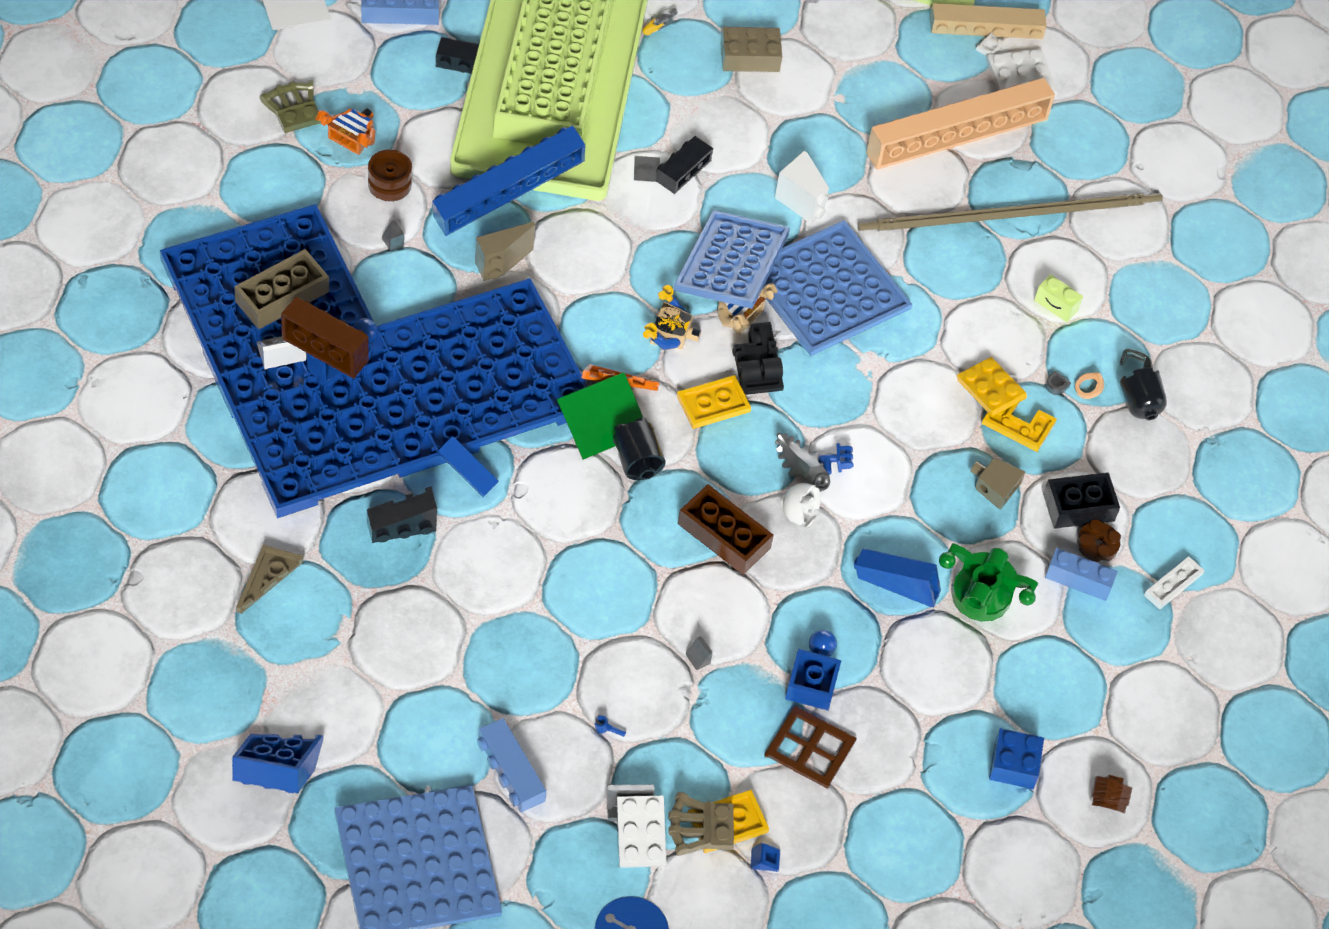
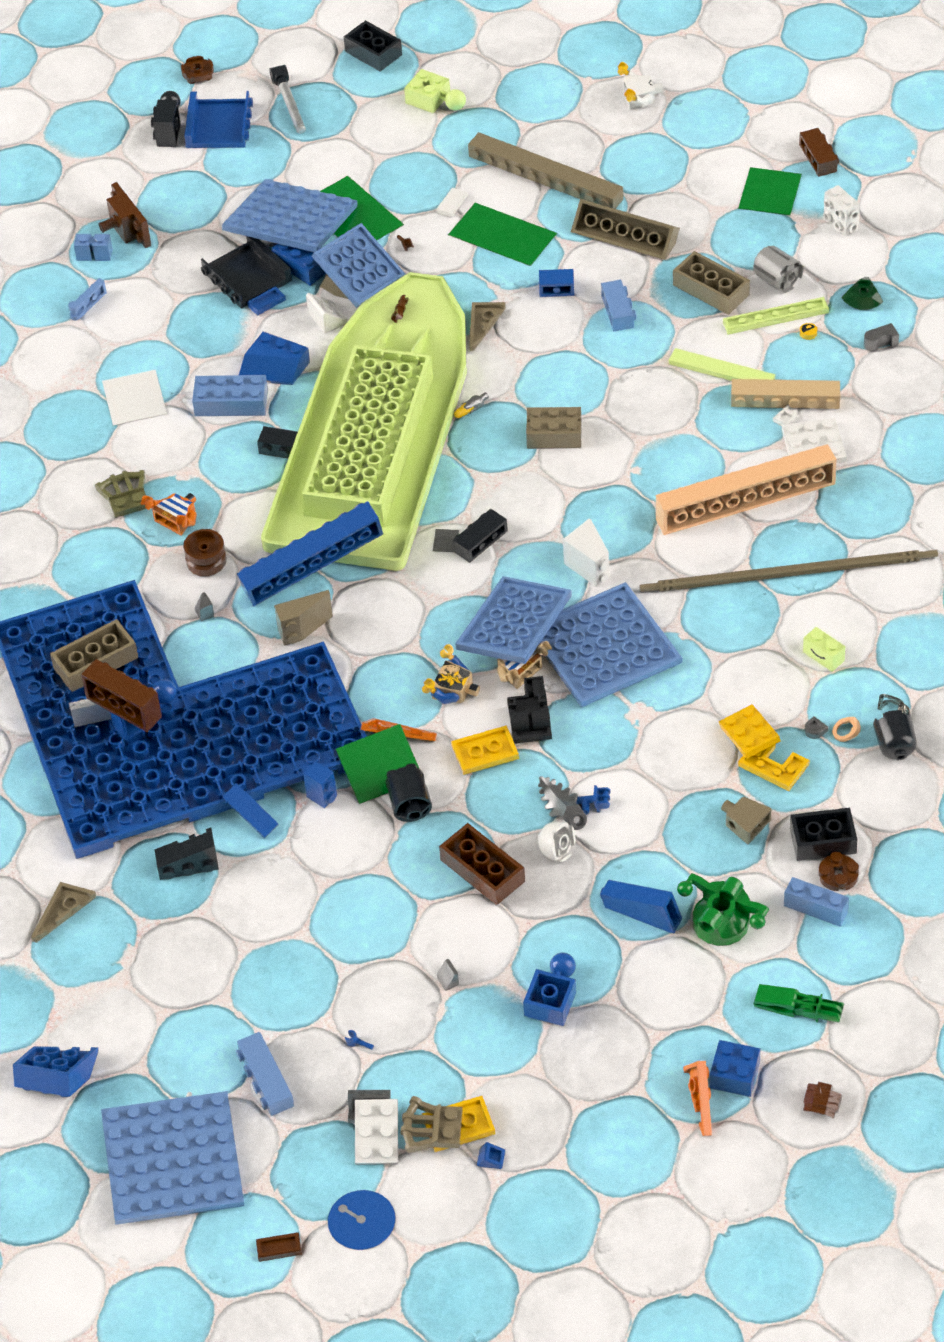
camera: 15 degrees right, 5 degrees down
reddish brown window [764,705,857,789] -> none
white plate [1144,556,1205,610] -> none
none -> blue brick [303,761,337,808]
none -> orange wing [683,1061,712,1136]
none -> green arm [753,984,845,1023]

